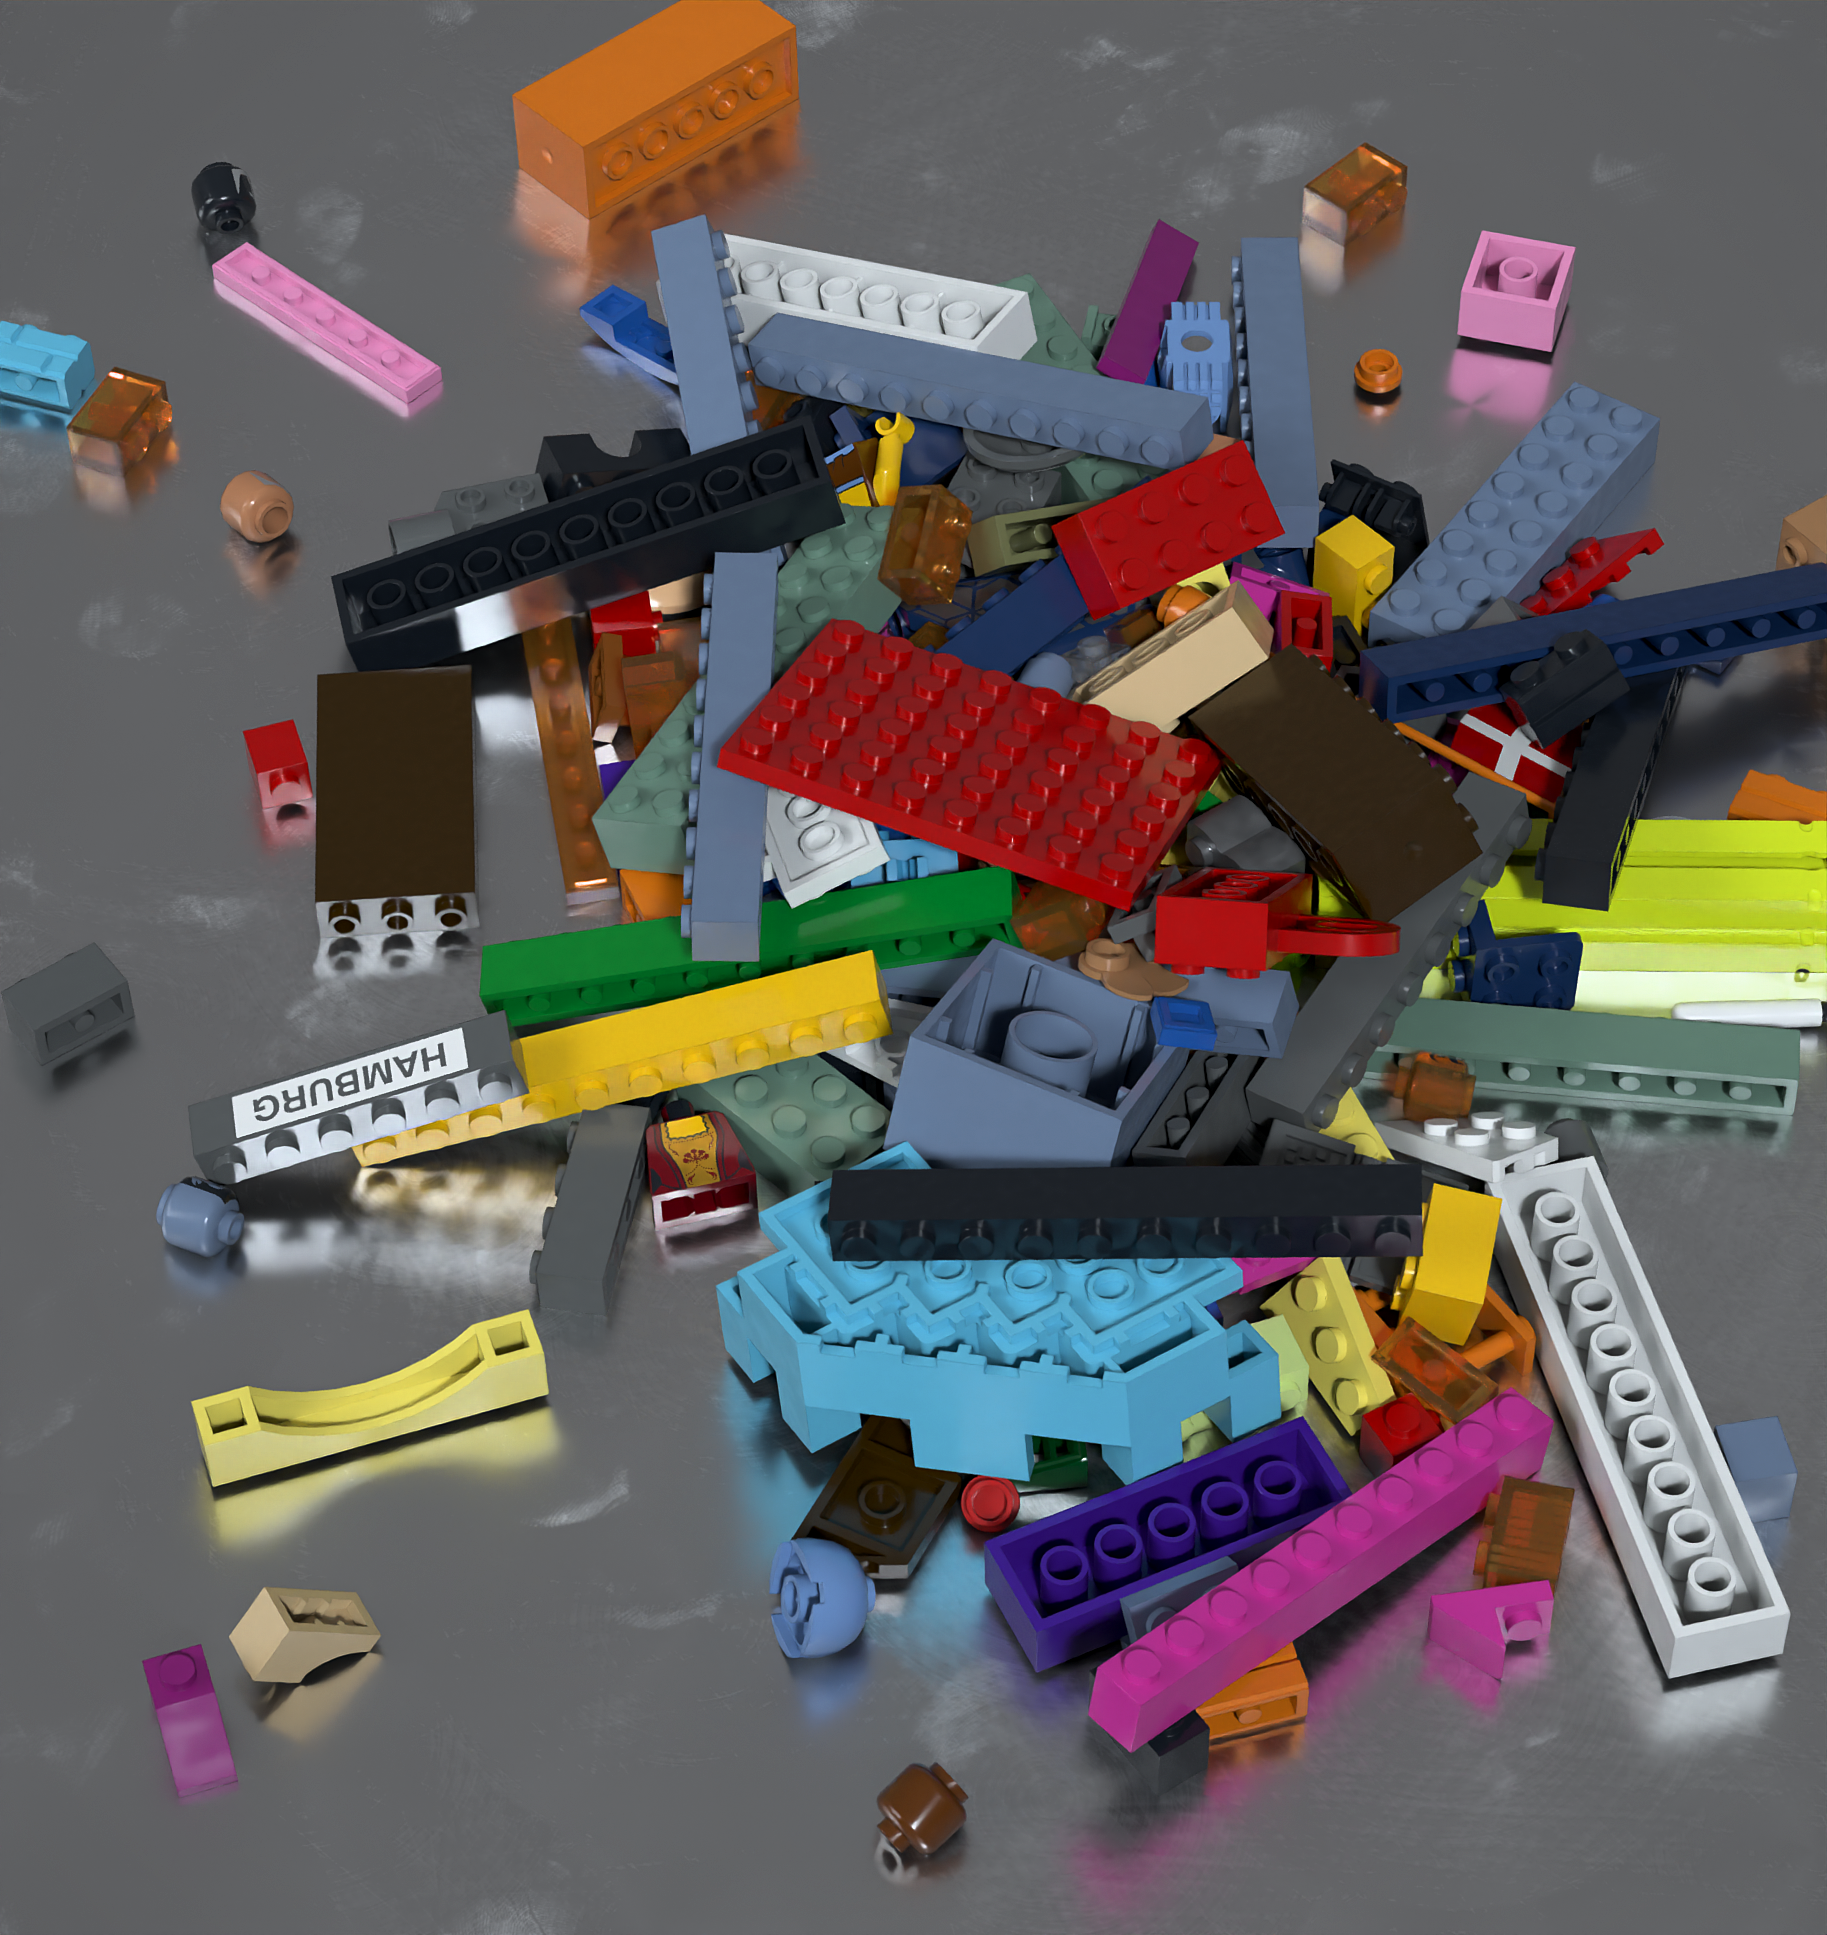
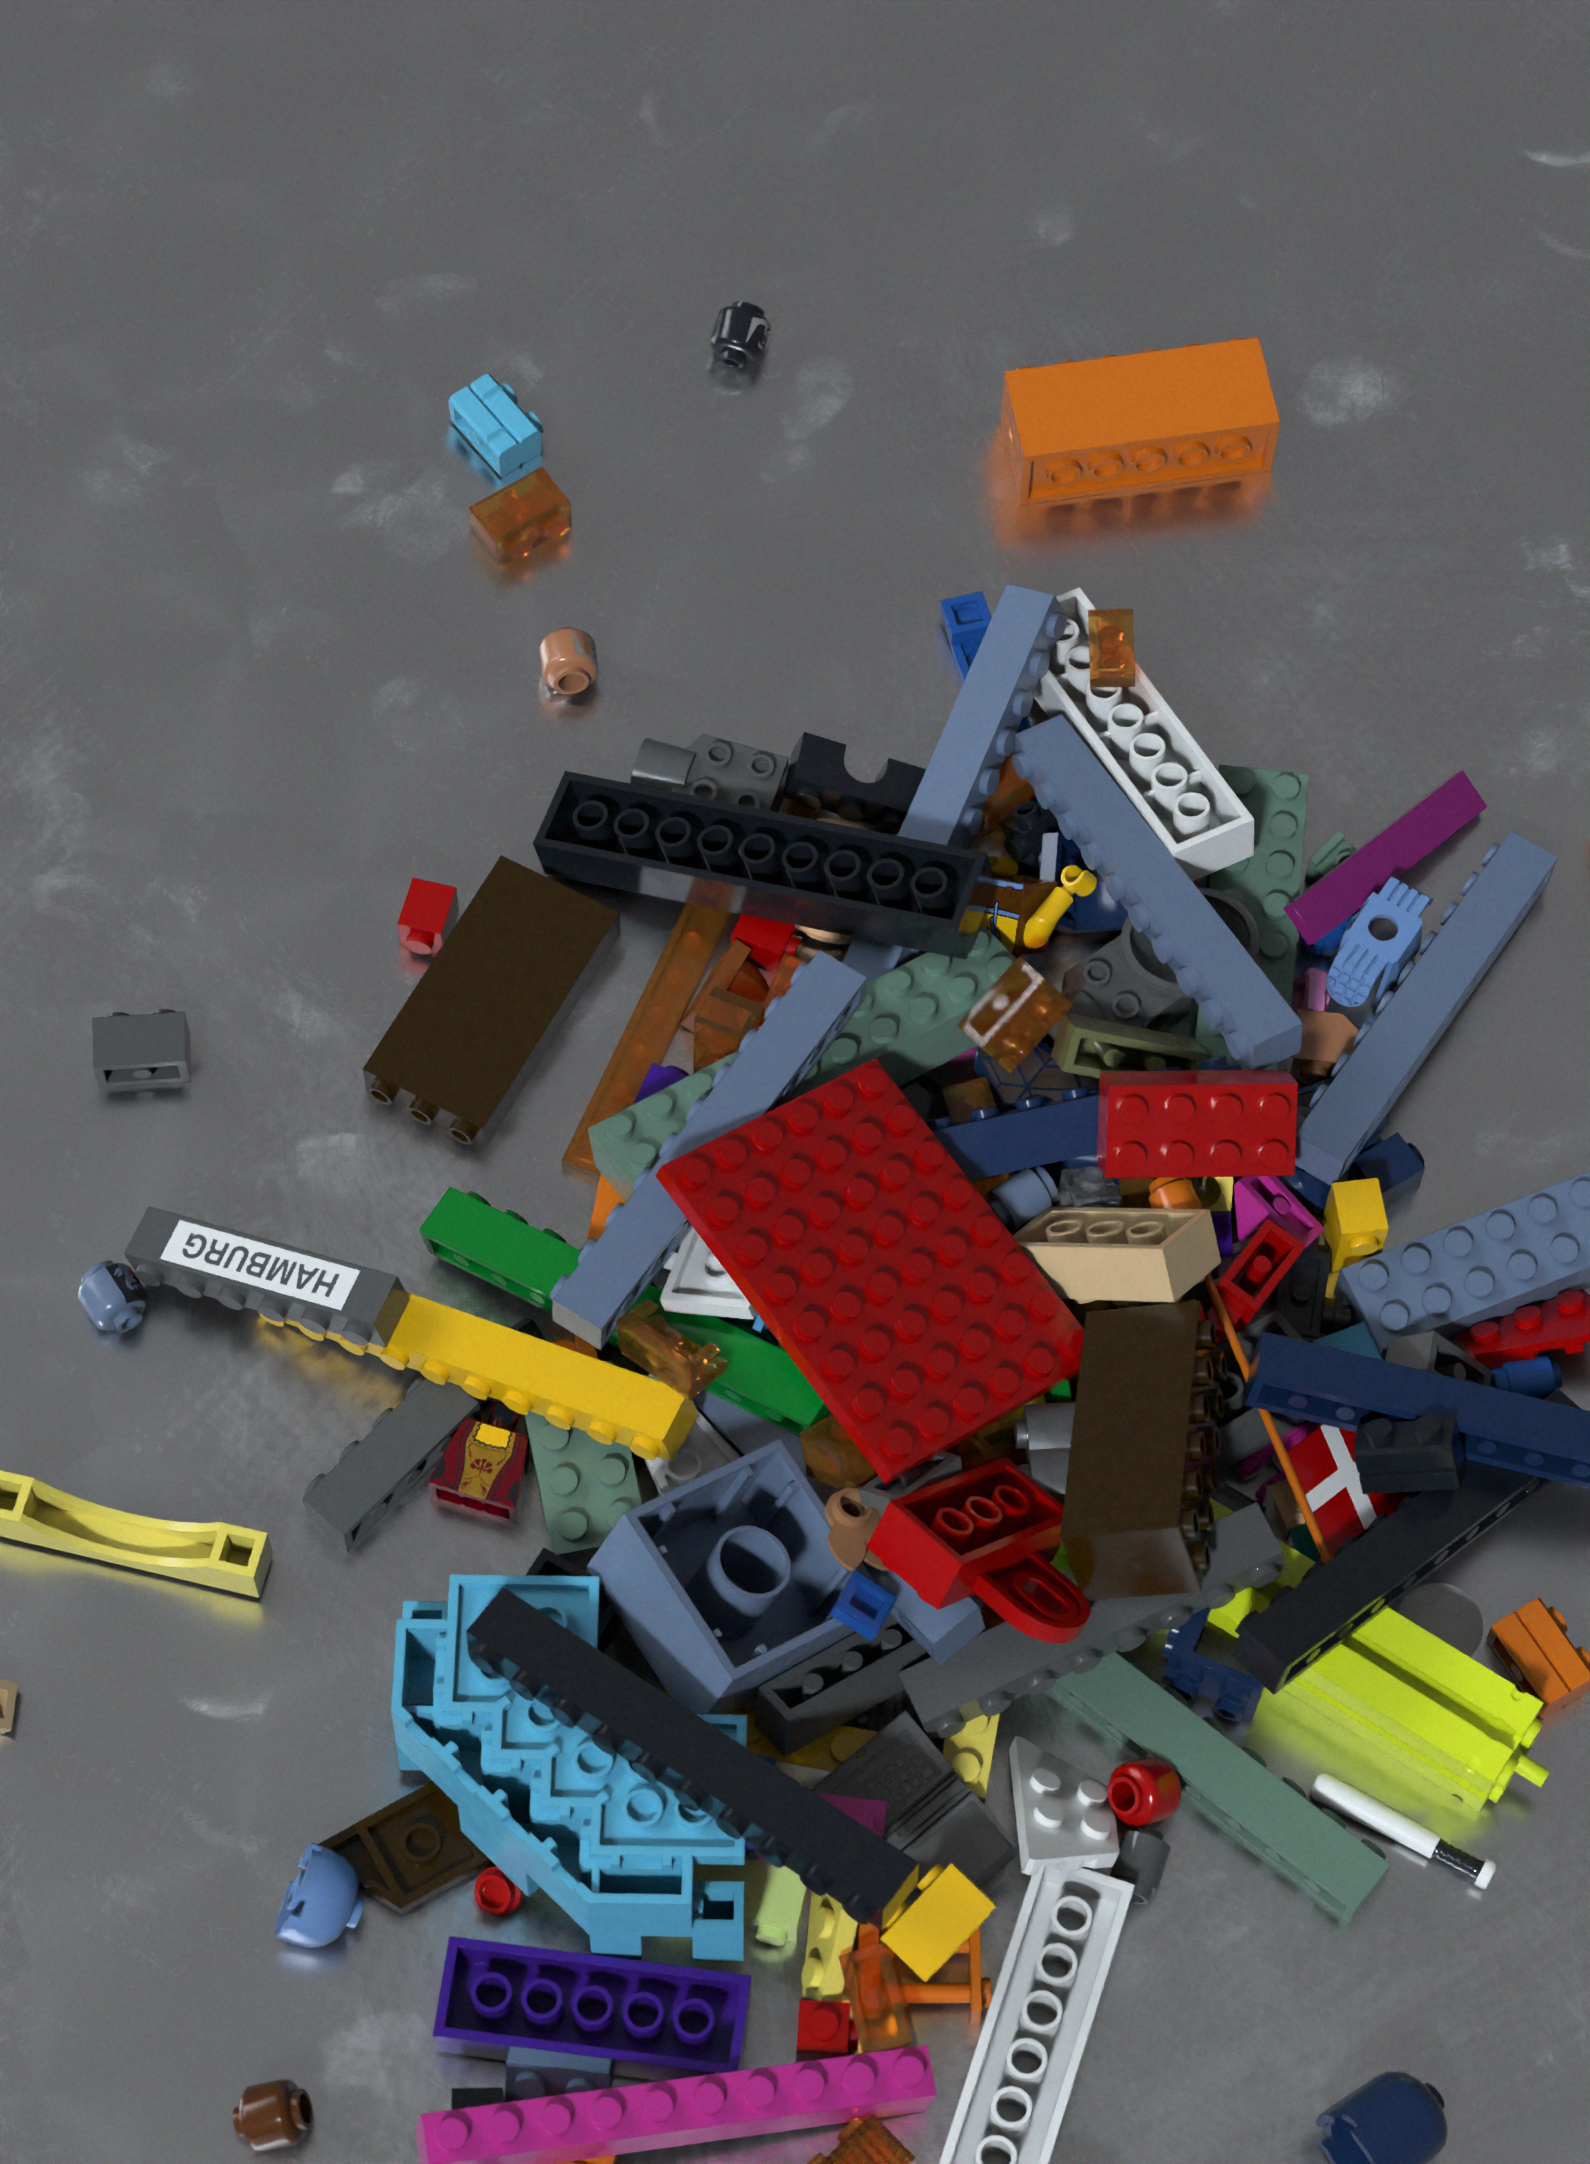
camera: 30 degrees right, 15 degrees up
bright pink tile [212,242,442,404] -> none
black hinge [1319,459,1430,548] -> none
orange plate [1354,349,1402,393] -> none
clear orange head [1393,1051,1477,1122] -> none
none -> clear orange hinge [616,1300,727,1401]
none -> clear orange plate [1088,609,1135,688]
none -> red head [1107,1757,1181,1826]

